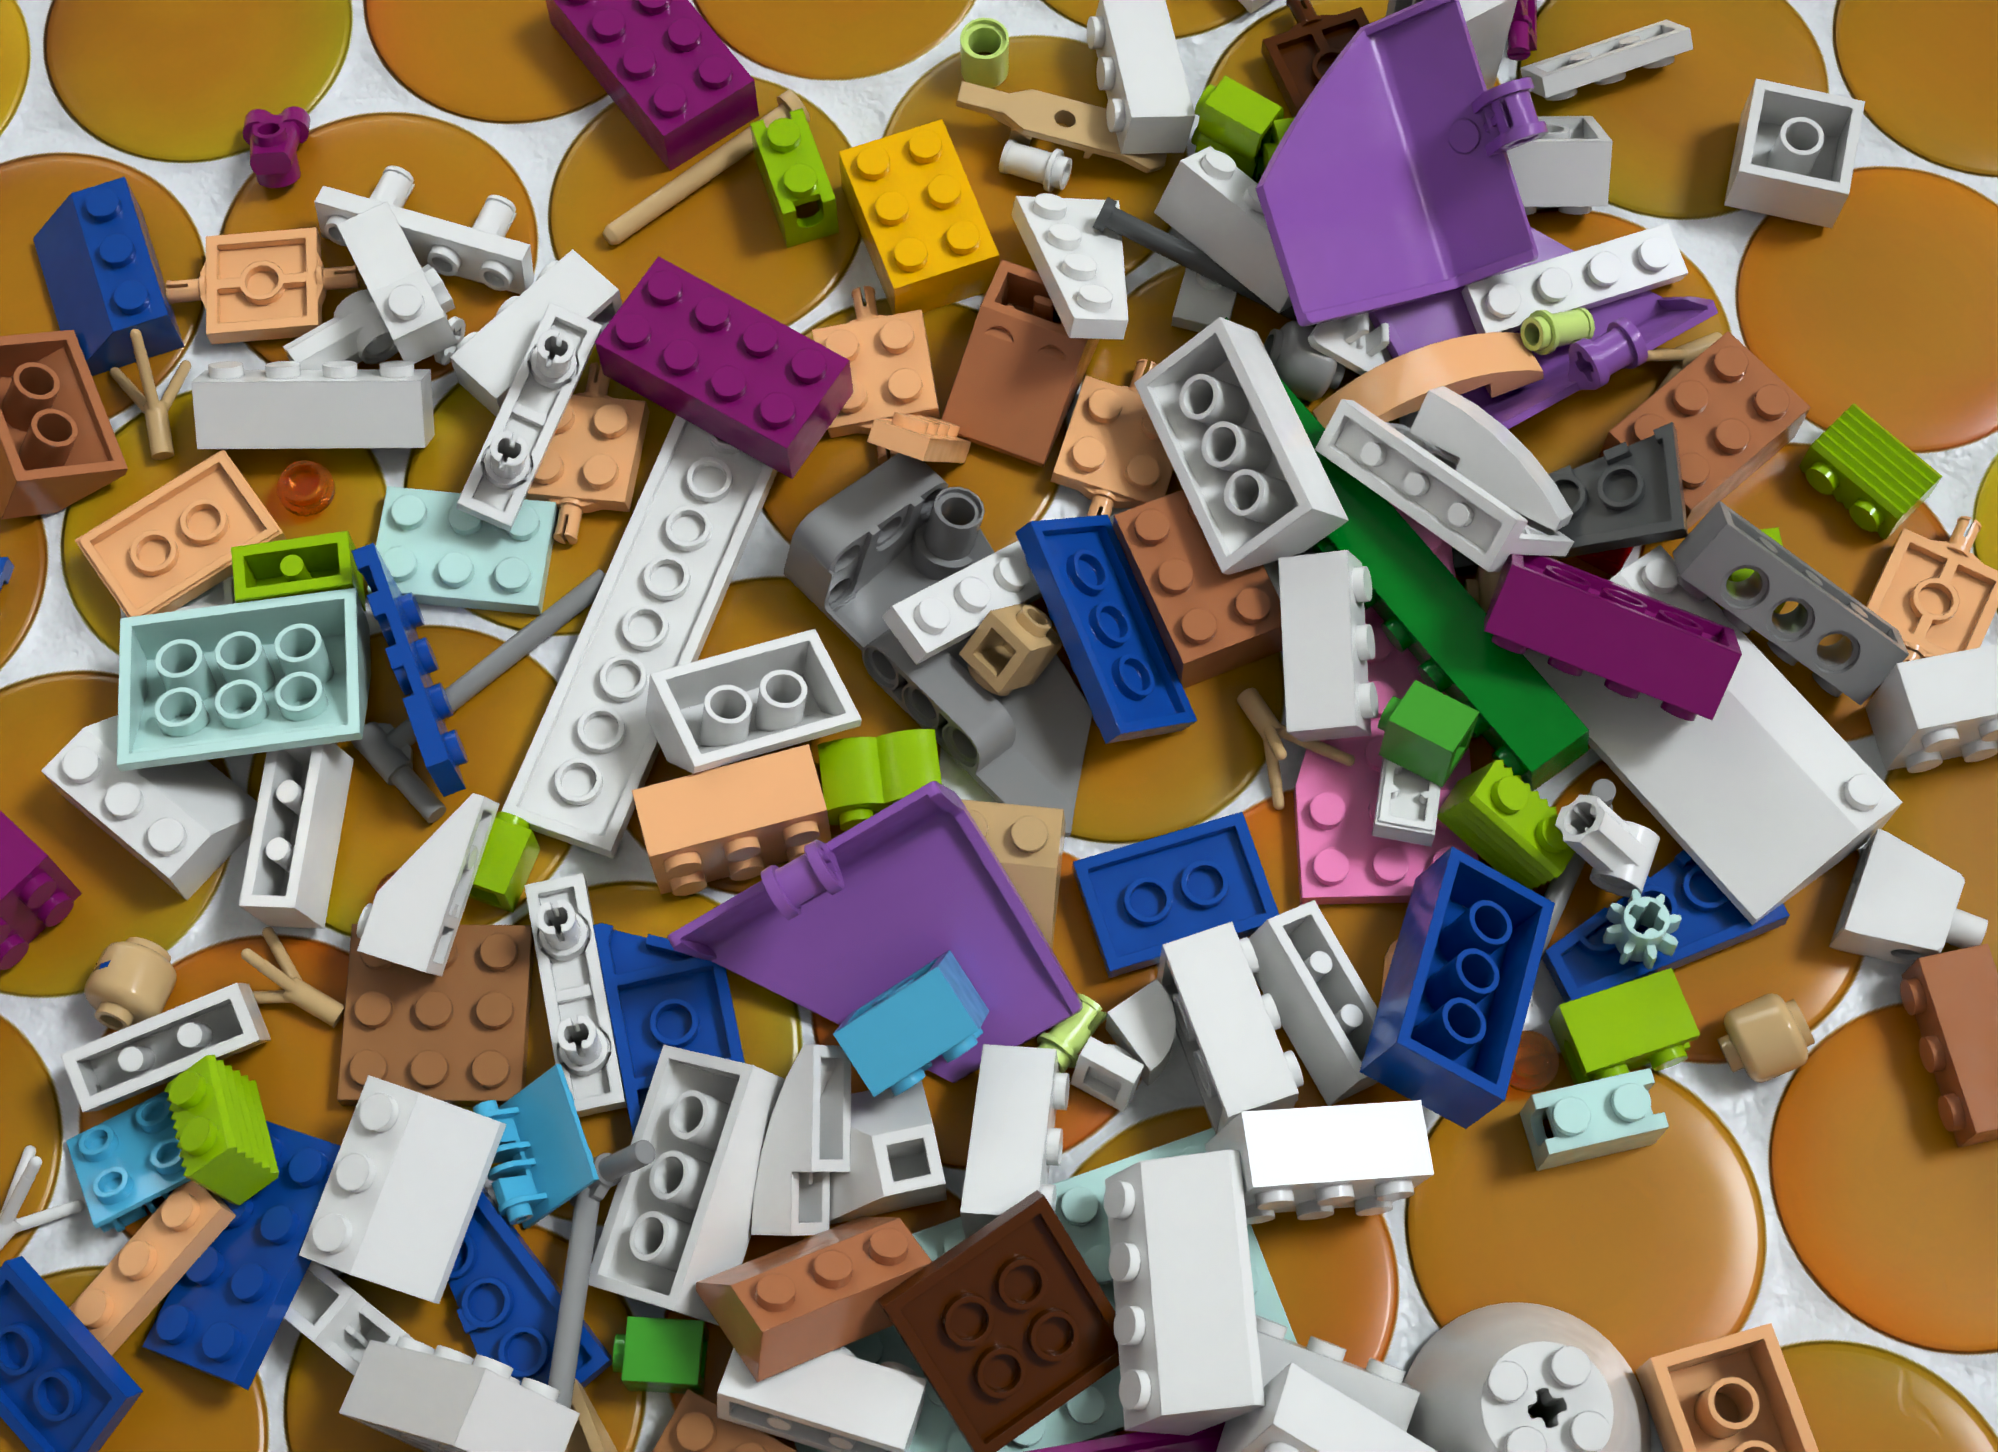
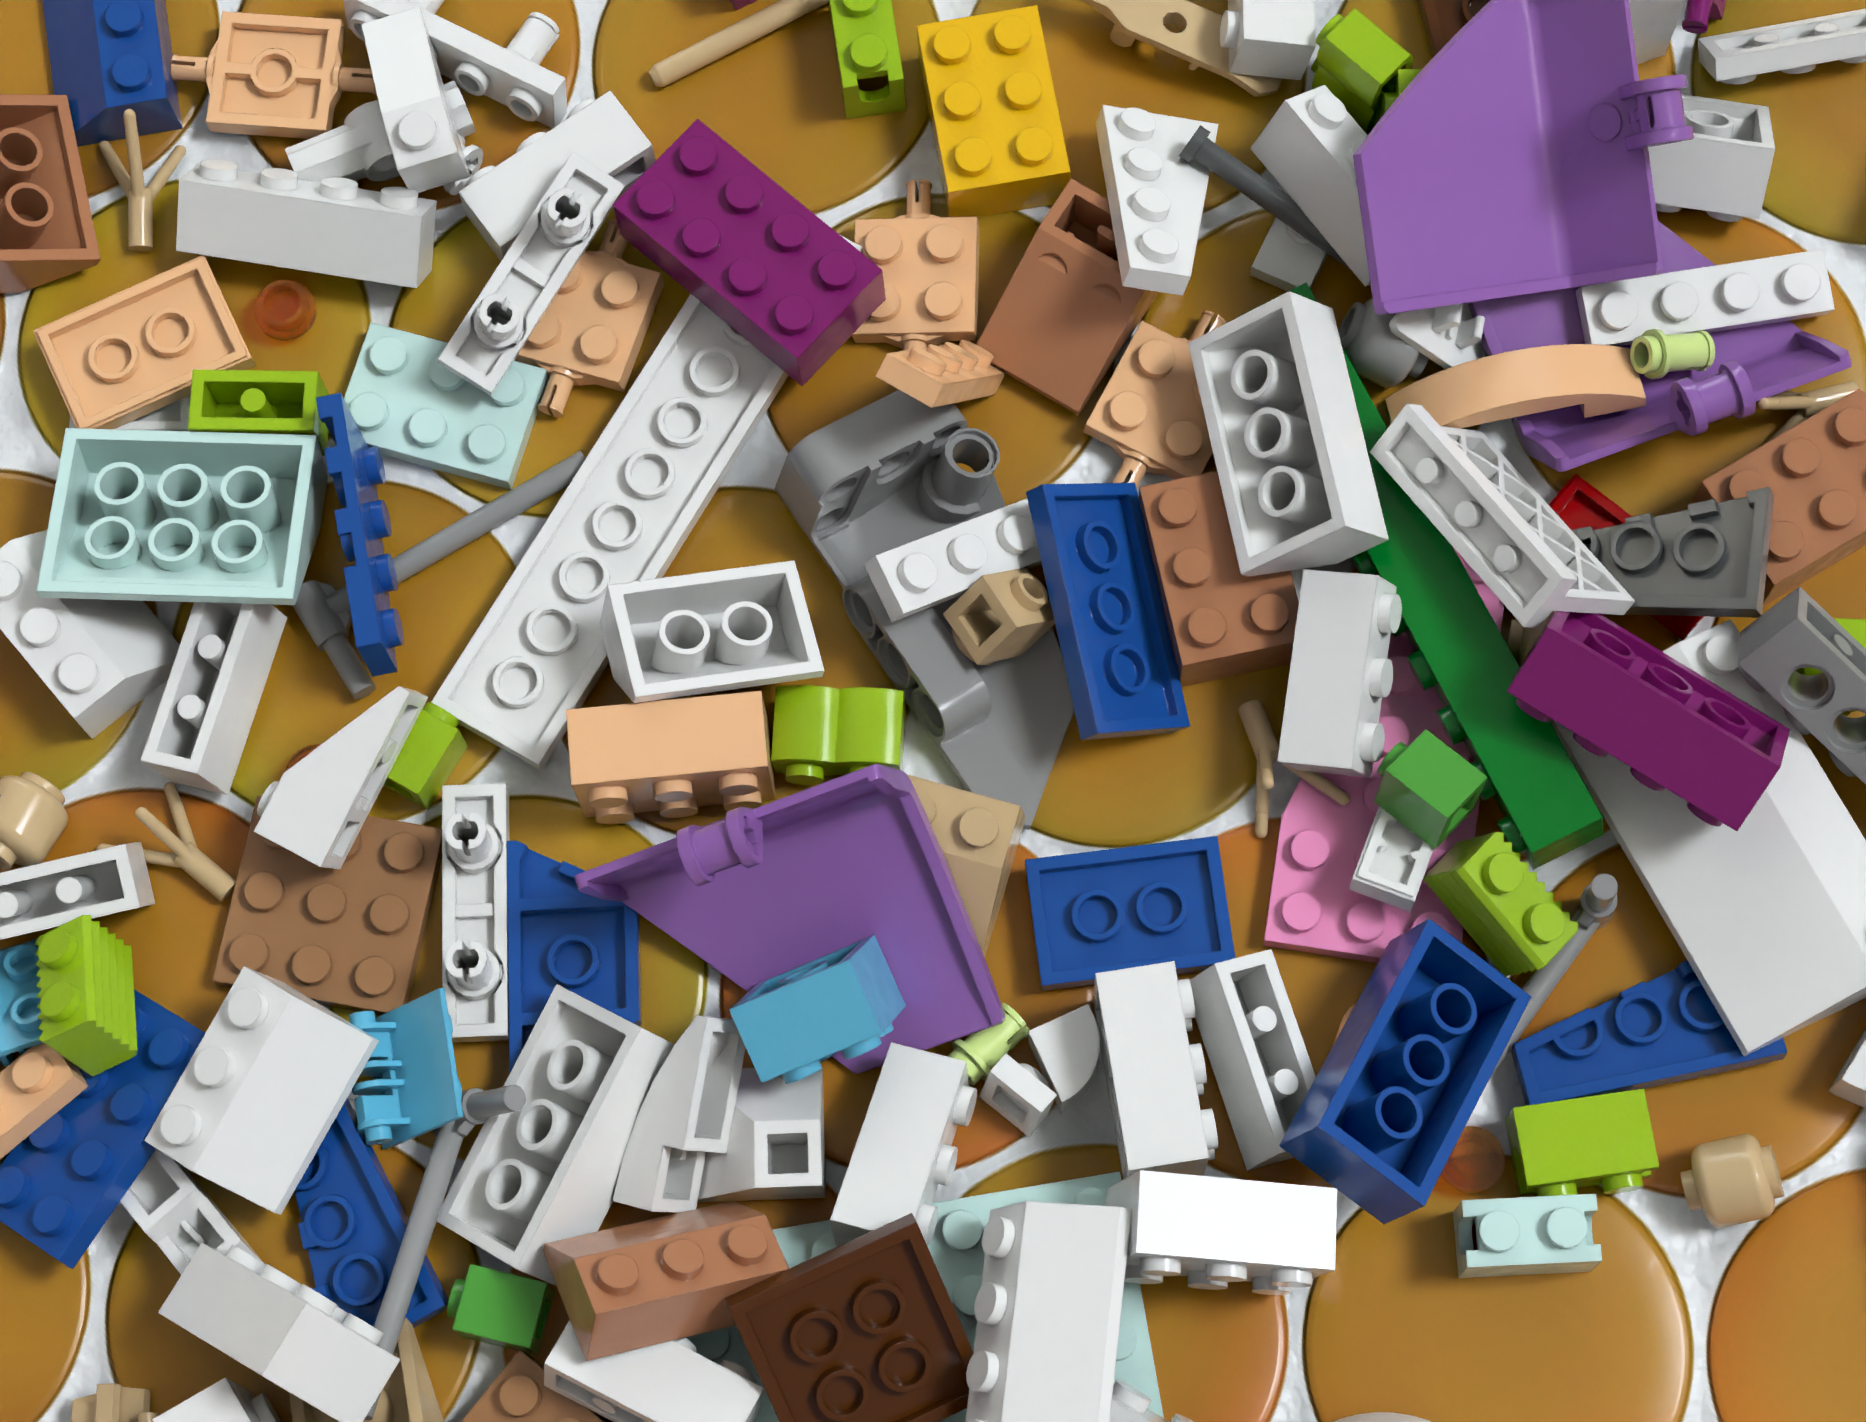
camera: 15 degrees right, 5 degrees up
white pin [999,139,1072,192] -> none
white slope [1409,386,1573,531] -> none
white piece [1555,794,1660,897] -> none
light aqua gear [1603,889,1682,970] -> none

